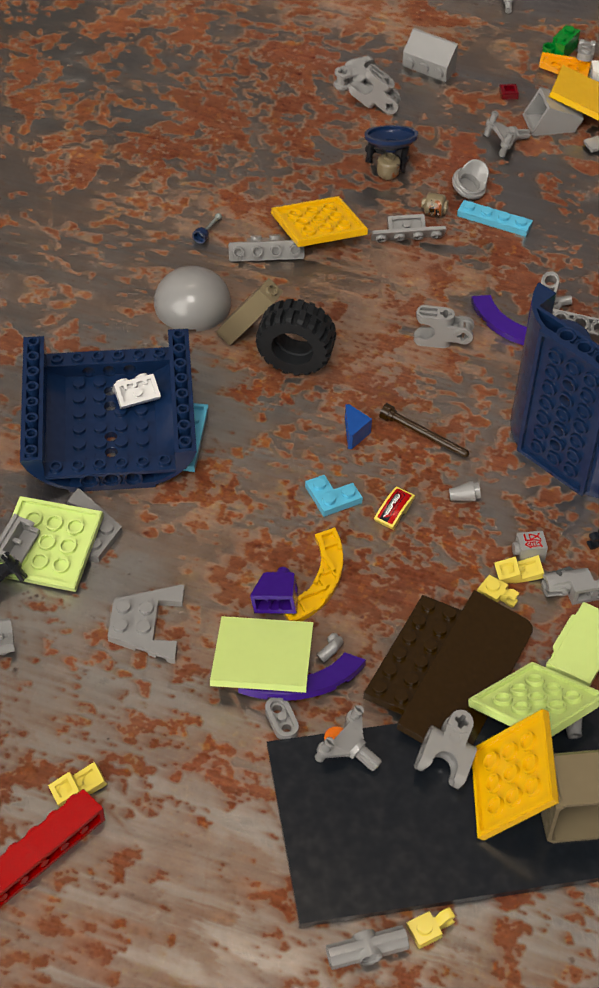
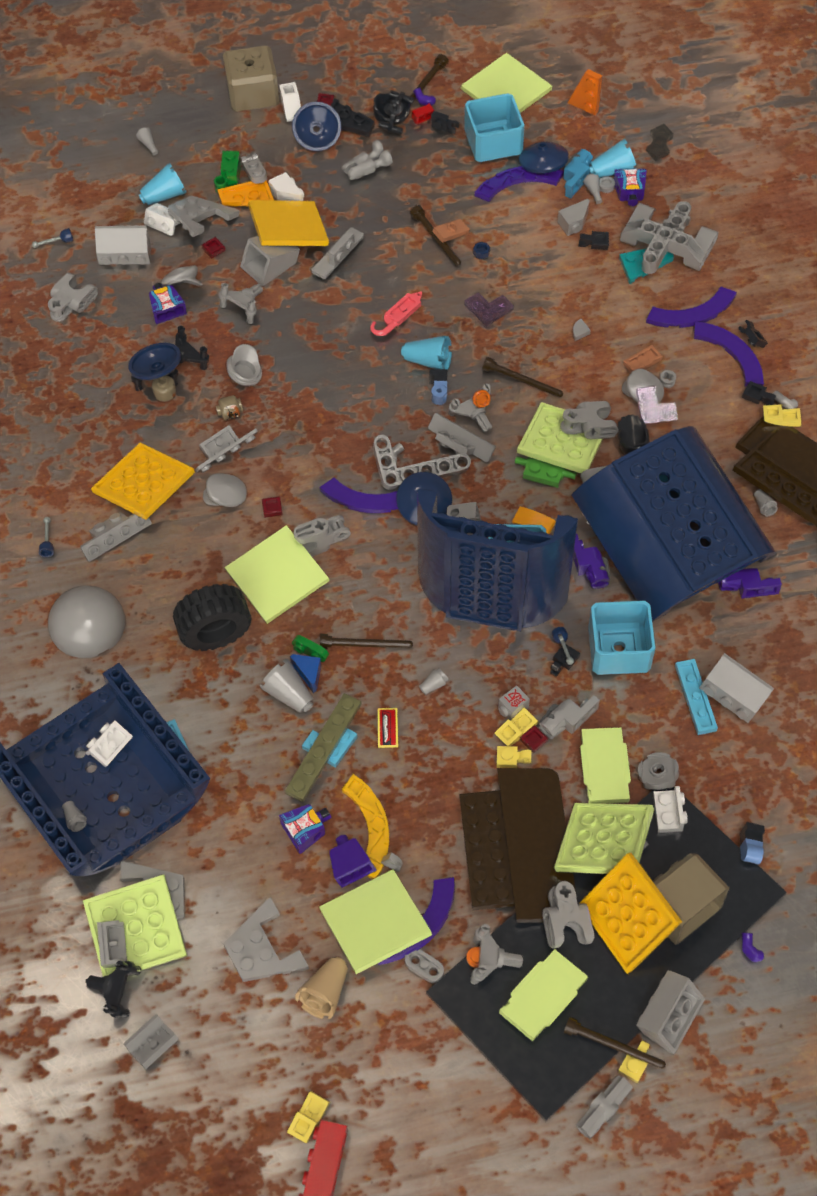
camera: 30 degrees left, 10 degrees up
dark tan slope [216,278,283,345] -> none
light grey arm [317,633,343,663] -> none
light grey piece [349,64,401,114] -> none
medium azure plate [457,200,533,237] -> none
none -> hinge [32,228,73,248]
none -> light grey cone [62,801,87,832]
none -> medium azure cone [138,163,187,205]
none -> white bracket [144,203,181,236]
none -> torso [149,283,187,324]
none -> light grey piece [161,265,203,286]
none -> light grey wing [168,196,239,237]
none -> black axle [175,326,209,370]
none -> light grey piece [203,473,247,507]
none -> yellowish green tile [225,525,330,624]
none -> light grey cone [260,659,314,713]
none -> dark red tile [262,496,283,518]
none -> torso [279,804,331,854]
none -> olive plate [285,693,362,802]
none -> green plate [292,635,329,662]
none -> tan cone [295,957,348,1019]
none -> light grey tile [381,852,403,872]
none -> yellowish green piece [499,949,588,1041]
none -> dark red tile [520,725,548,753]
none -> dark brown piece [563,1017,666,1069]
none -> light grey slope [636,970,705,1054]

